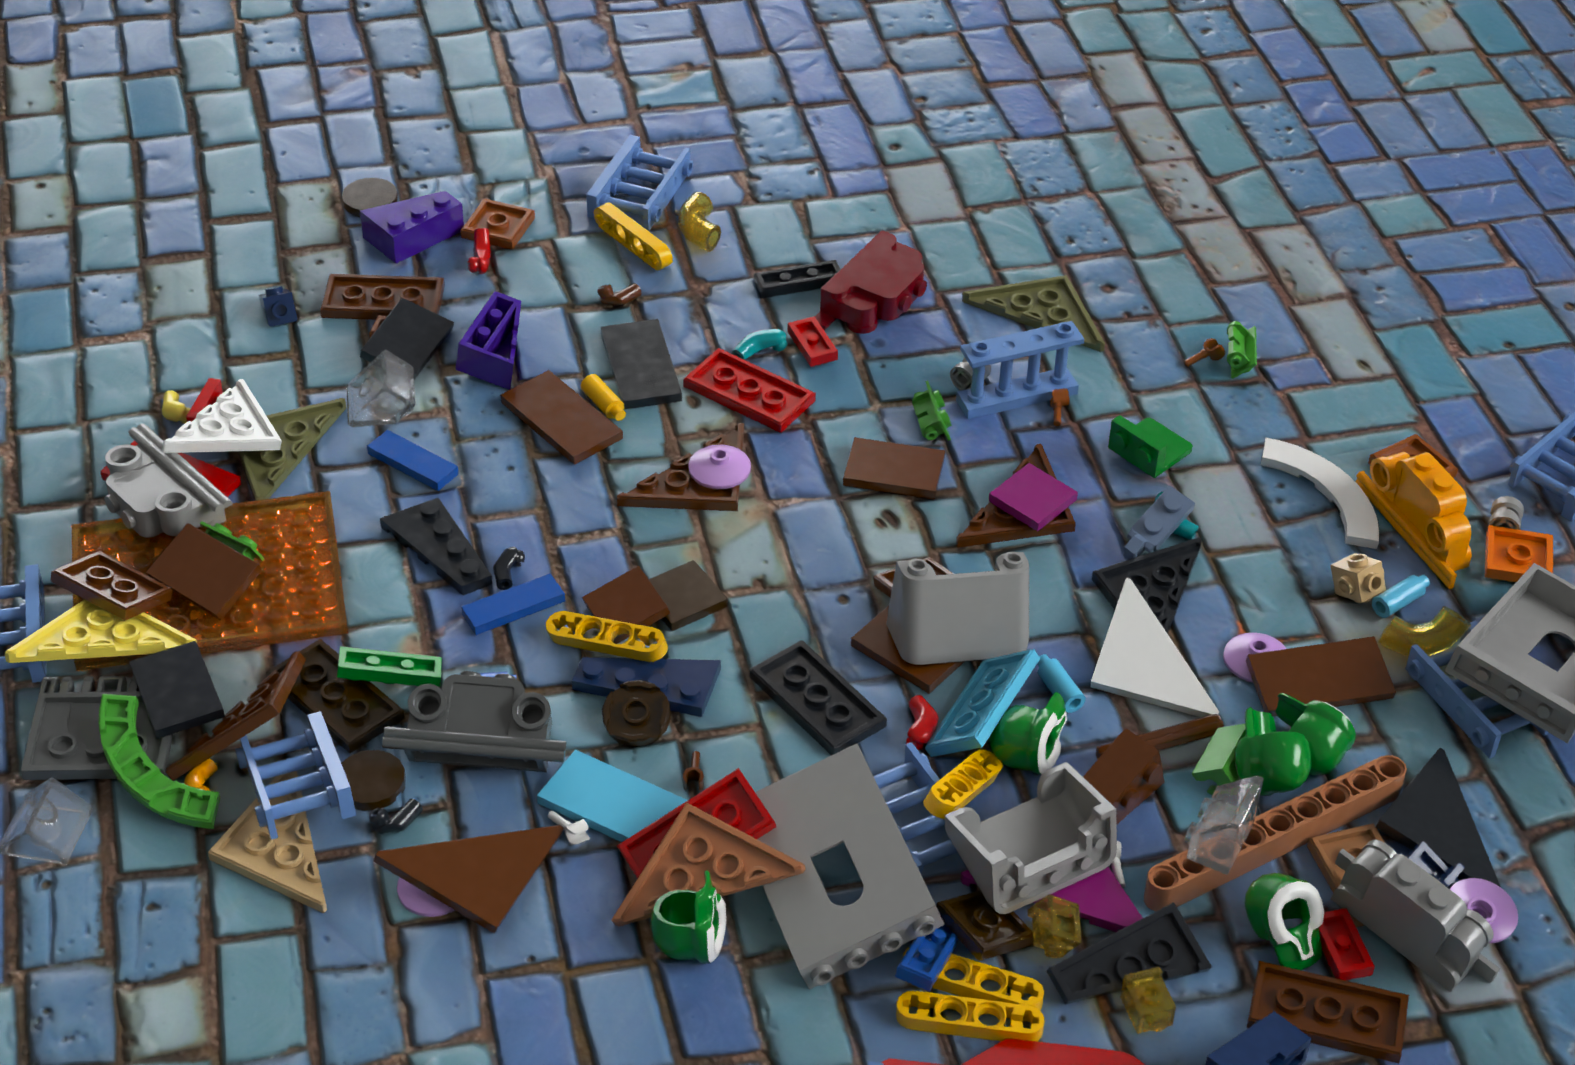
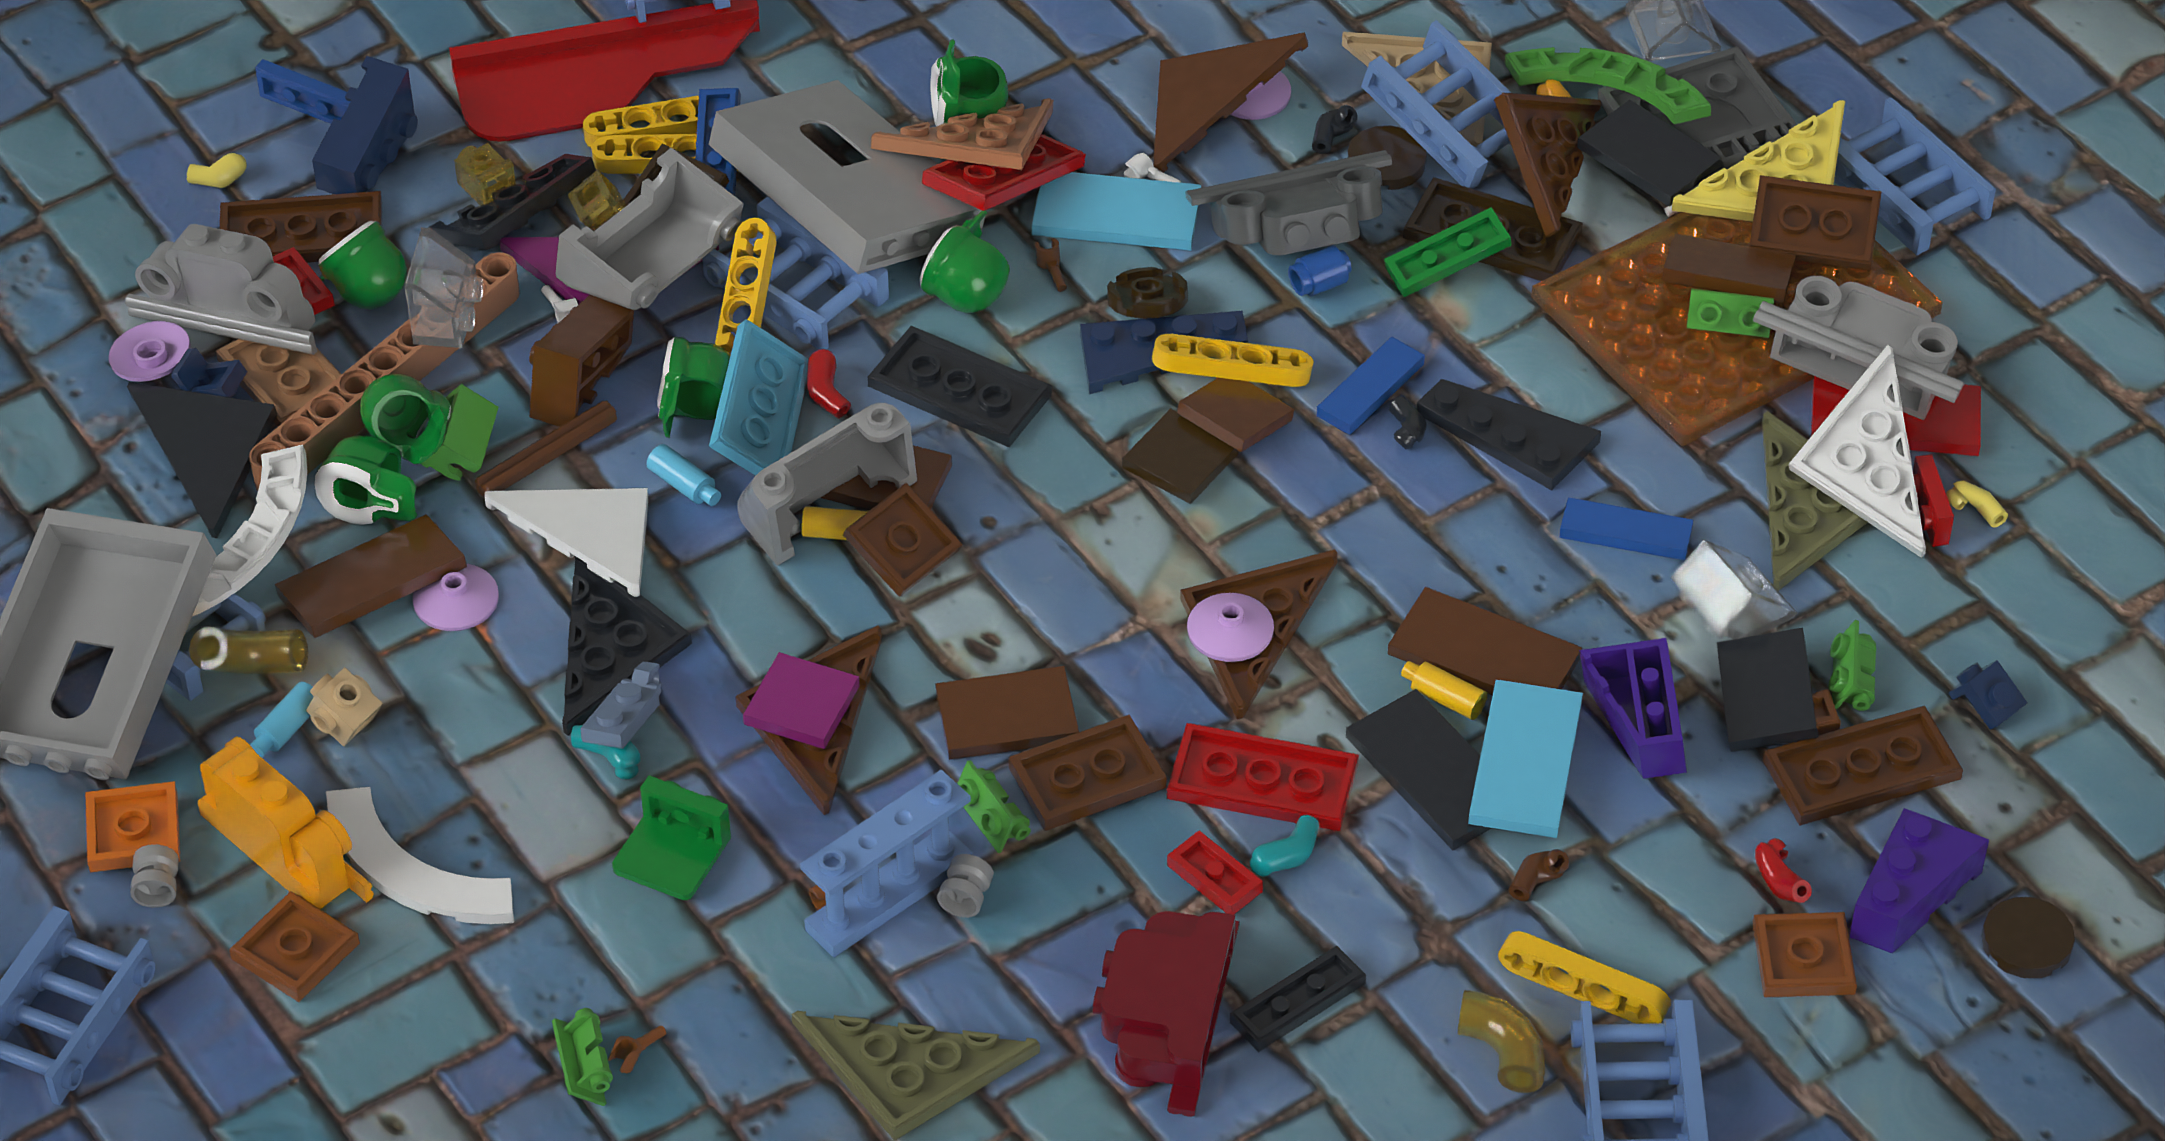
camera: 160 degrees right, 5 degrees up
none -> white tile [192,444,307,617]
none -> green piece [920,210,1010,313]
none -> reddish brown plate [1009,714,1167,831]
none -> medium azure tile [1468,679,1583,838]
none -> bright green hinge [1829,619,1876,711]

